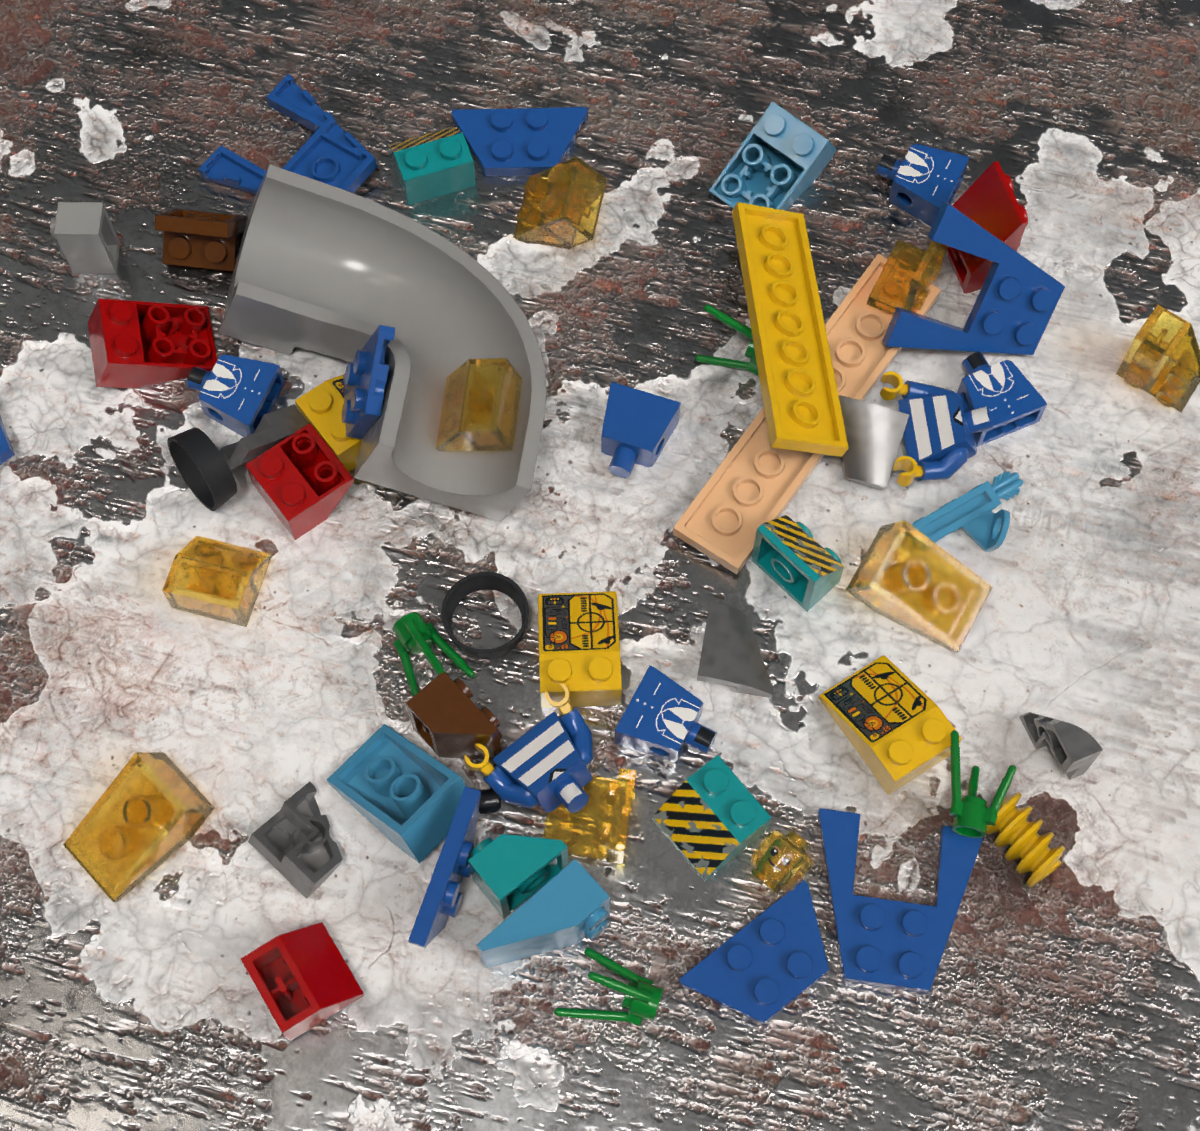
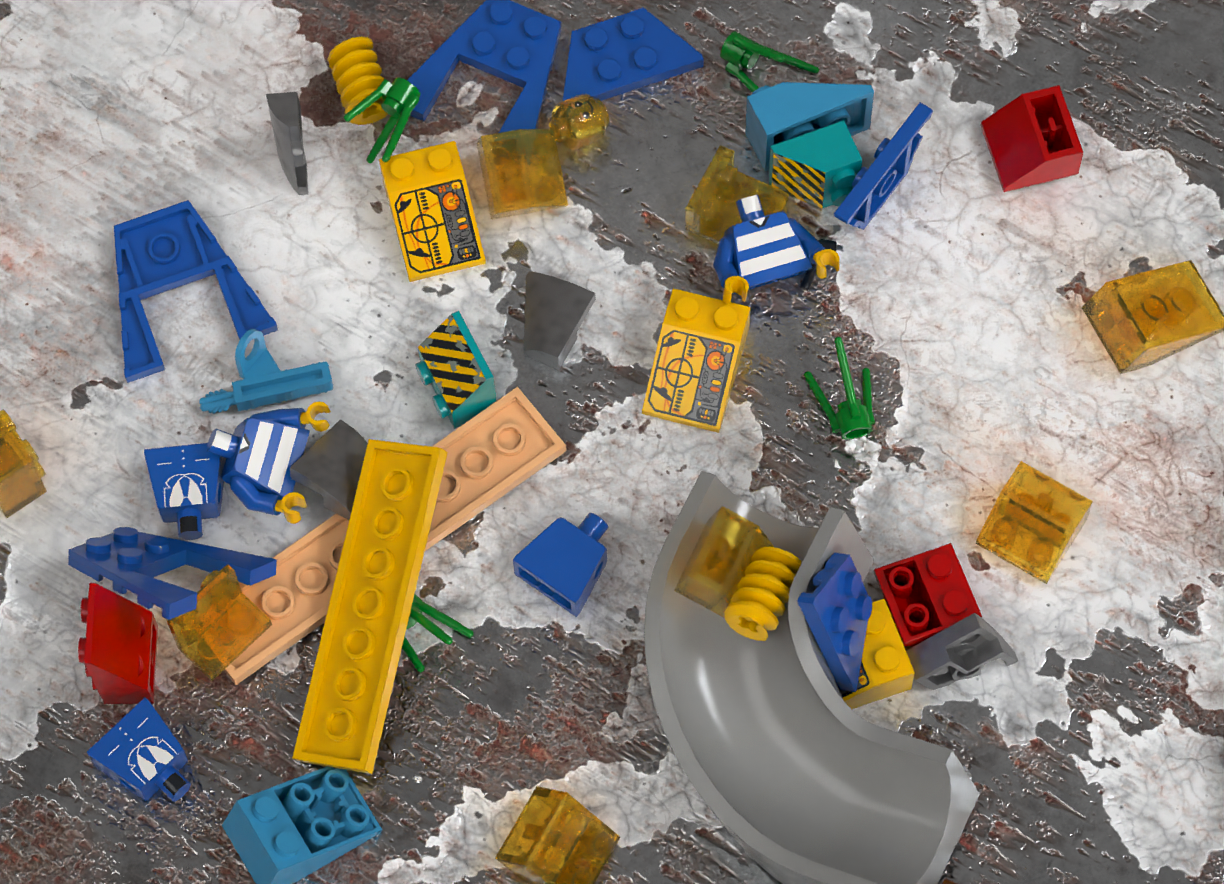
camera: 160 degrees left, 0 degrees up
red slope [88,298,217,389] -> none
black tyre [167,427,237,511] -> none
blue torso [187,354,286,437] -> none
flat silver slope [248,781,343,899] -> none
dark azure slope [327,724,466,864] -> none
reddish brown slope [406,671,502,760] -> none
black tyre [441,572,529,659] -> none
blue torso [614,665,717,762] -> none
slope [652,755,772,881] -> none
clear yellow slope [846,520,993,653] -> none
none -> blue wing [114,200,278,383]
none -> clear yellow slope [476,129,568,220]
none -> yellow piece [724,547,802,641]

